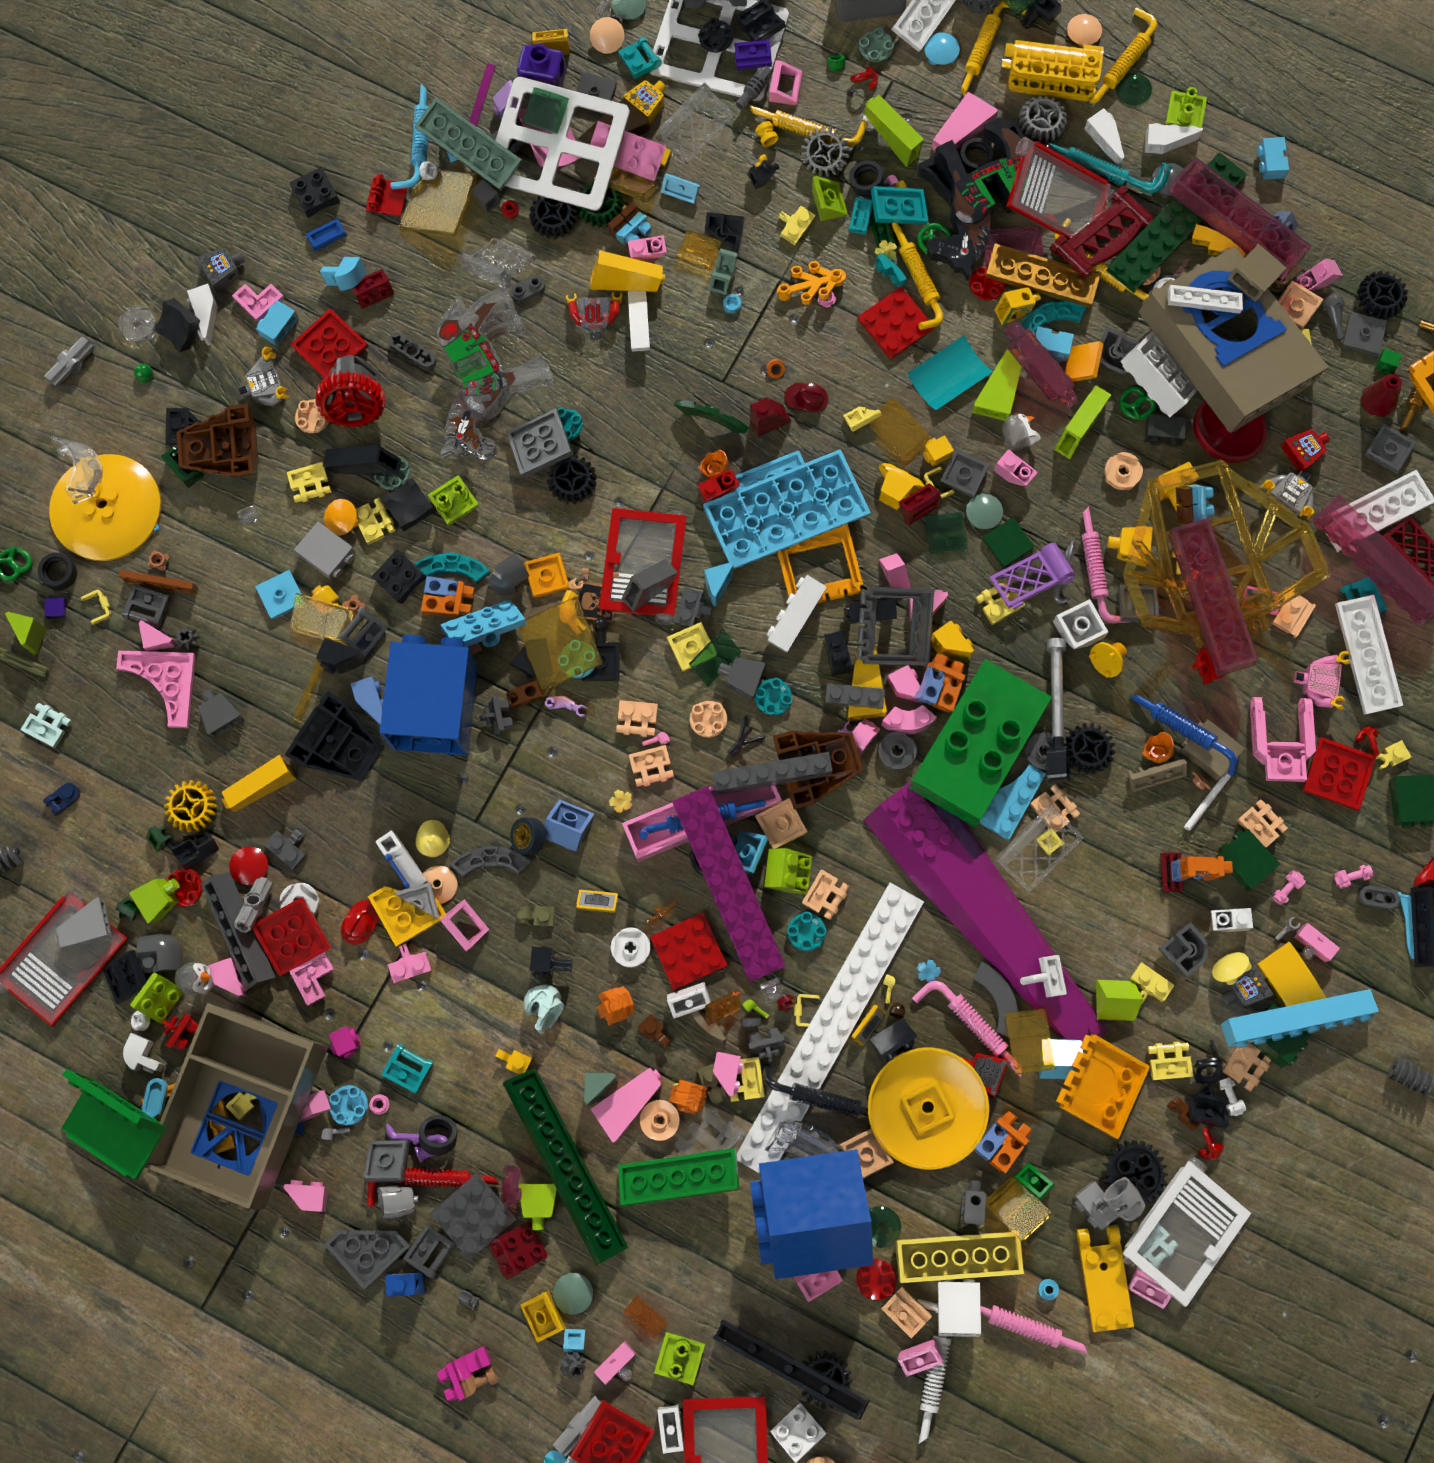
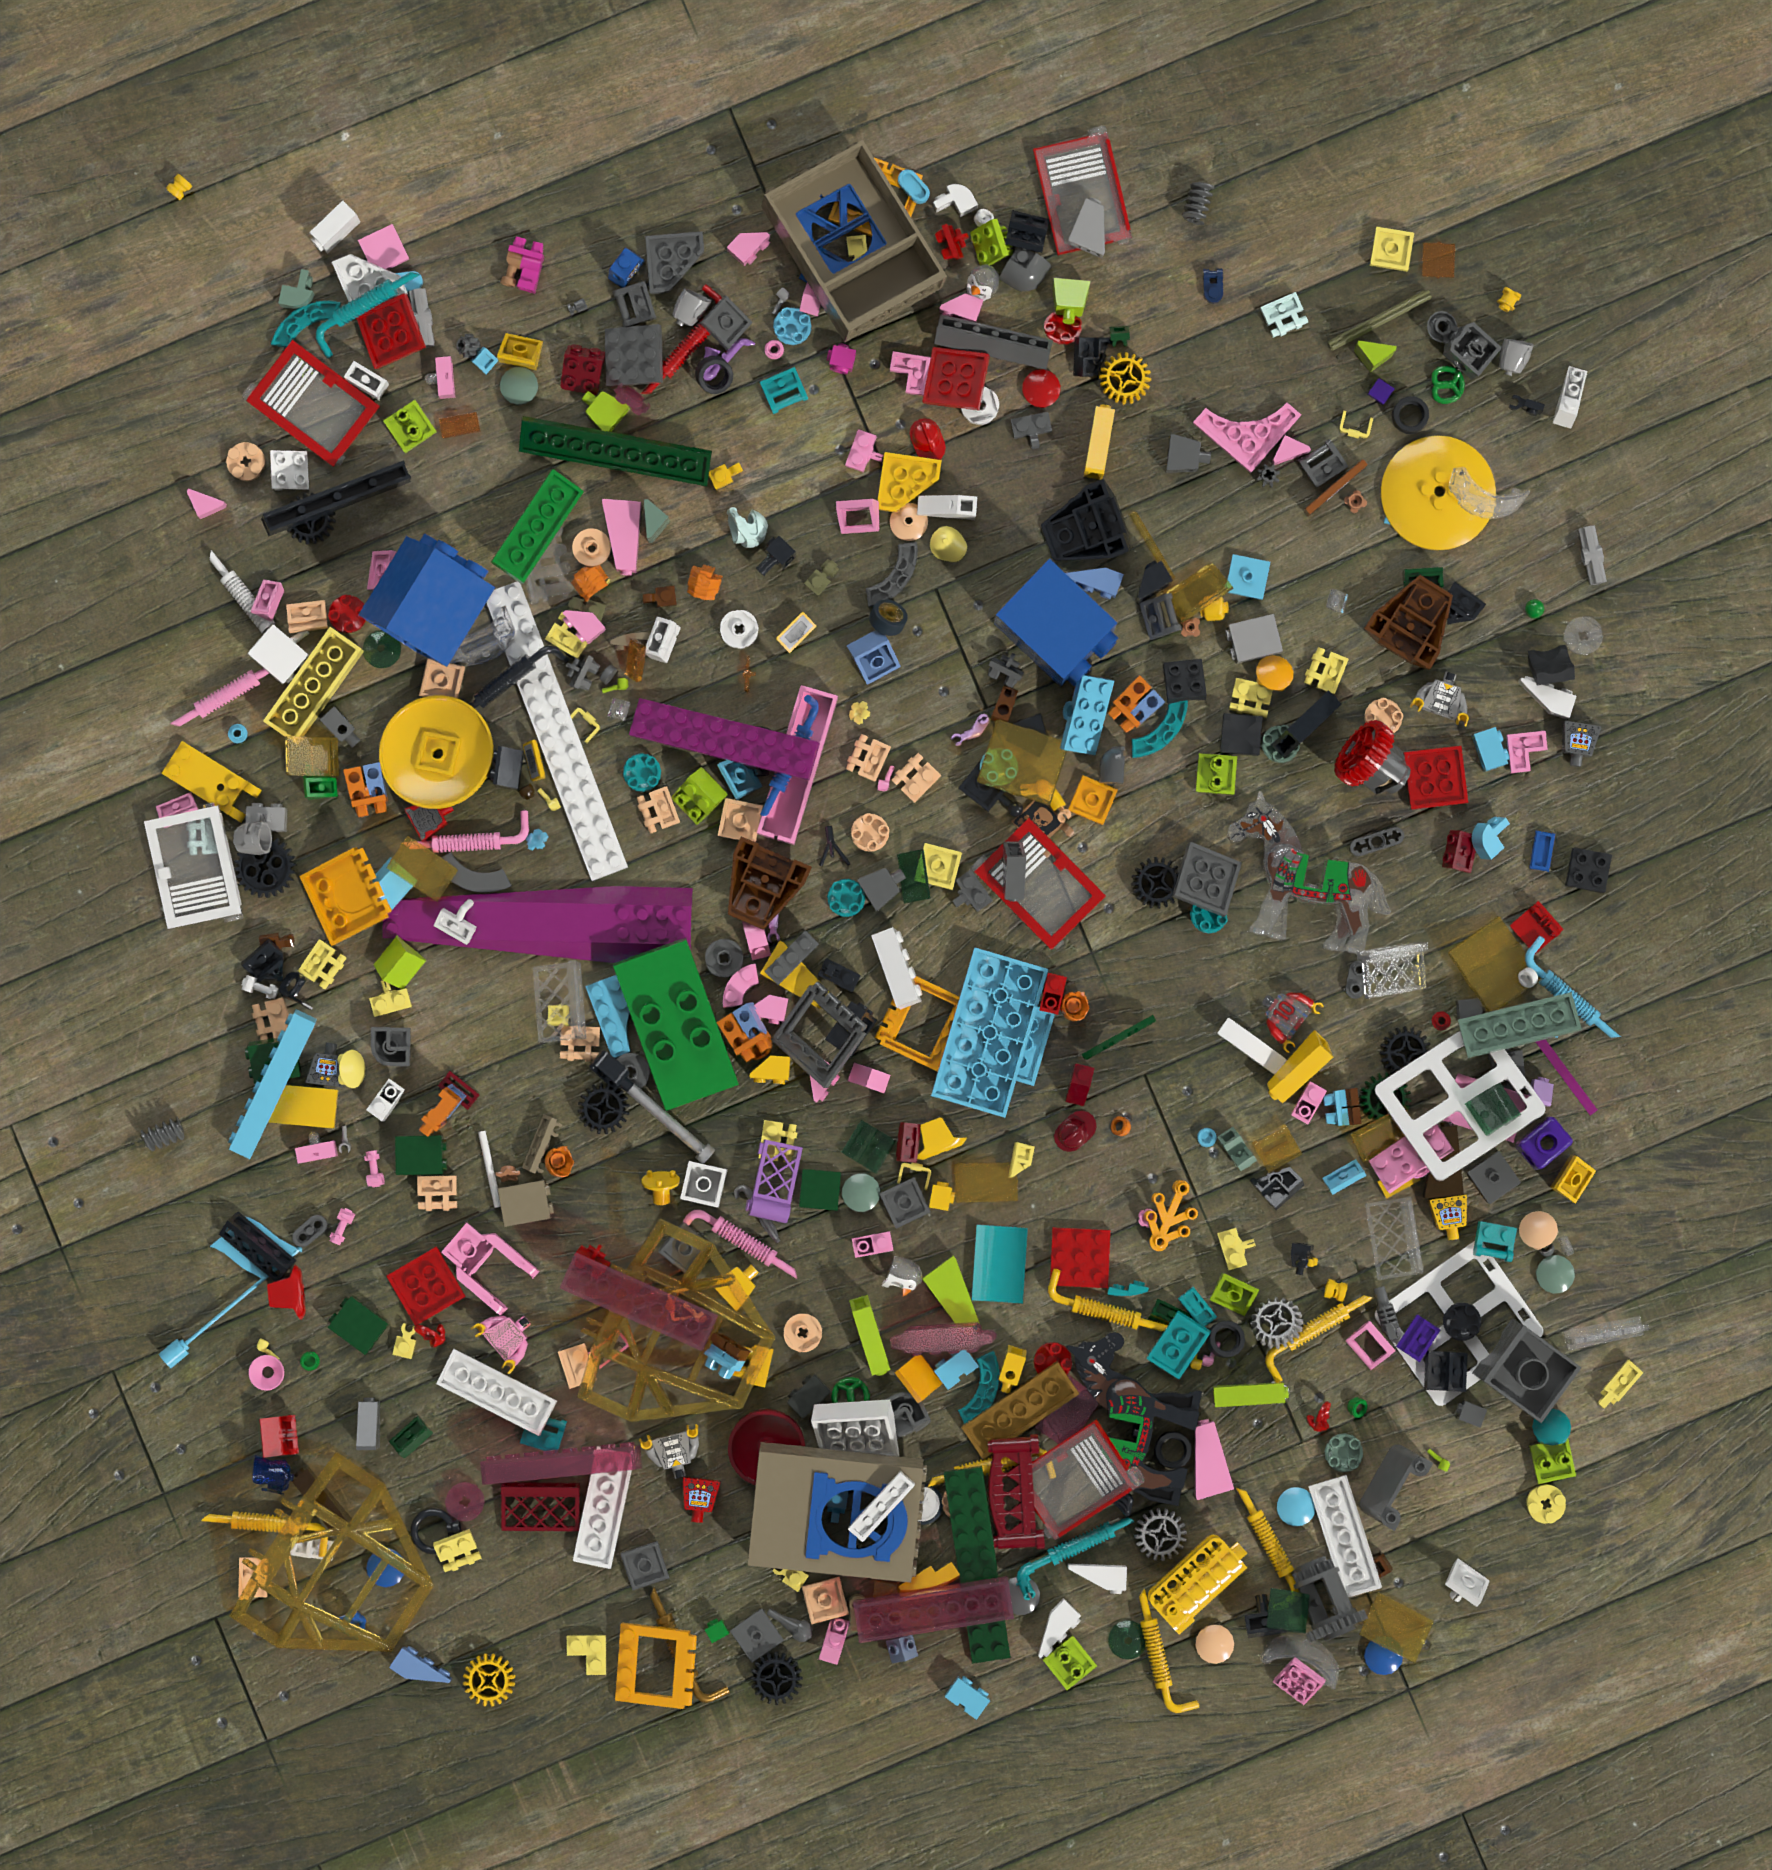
camera: 125 degrees right, 10 degrees up
green piece [61,1068,168,1180] -> none
dark green tile [116,897,141,923] -> none
light grey piece [234,877,273,933] -> none
blue hinge [385,854,410,889] -> none
light grey tile [395,882,440,918] -> none
red plate [650,912,728,991] -> none
medium azure slope [704,562,734,607] -> none
dark grey brick [713,752,832,795] -> none
dark red plate [776,994,796,1012] -> none
light yellow plant [875,240,897,260] -> none
green piece [917,223,952,256] -> none
blue piece [1130,694,1238,776] -> none
red piece [1198,1126,1224,1160] -> none
dark tan brick [1227,244,1286,302] -> none
dark red cone [1361,374,1402,417] -> none

